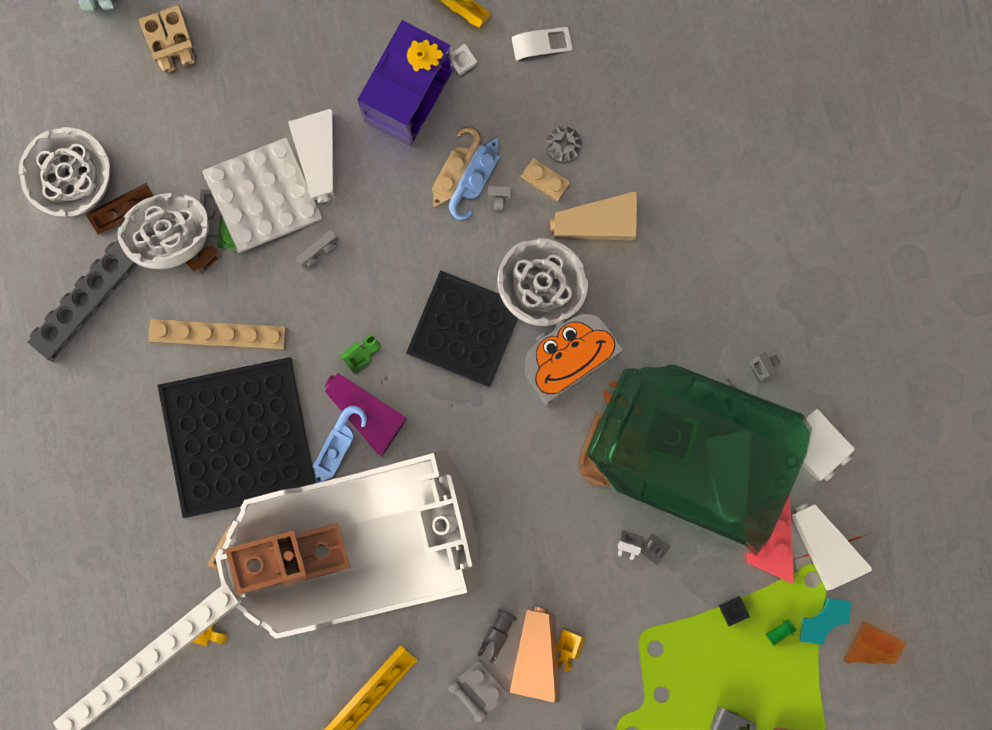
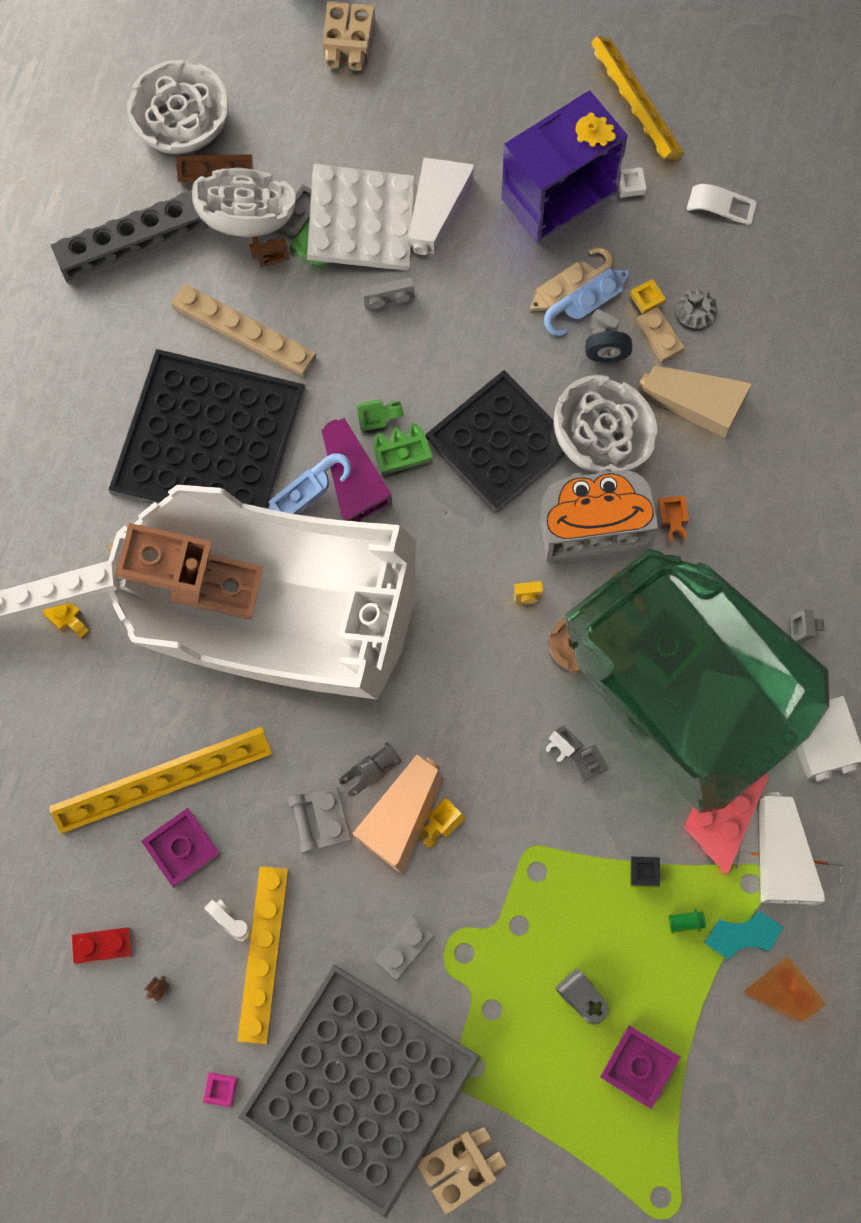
camera: 25 degrees right, 10 degrees down
none -> bright green plate [374,423,433,476]
none -> yellow plate [514,581,543,604]
none -> black bush [585,331,633,363]
none -> yellow plate [630,279,666,315]
none -> orange plate [657,495,689,544]

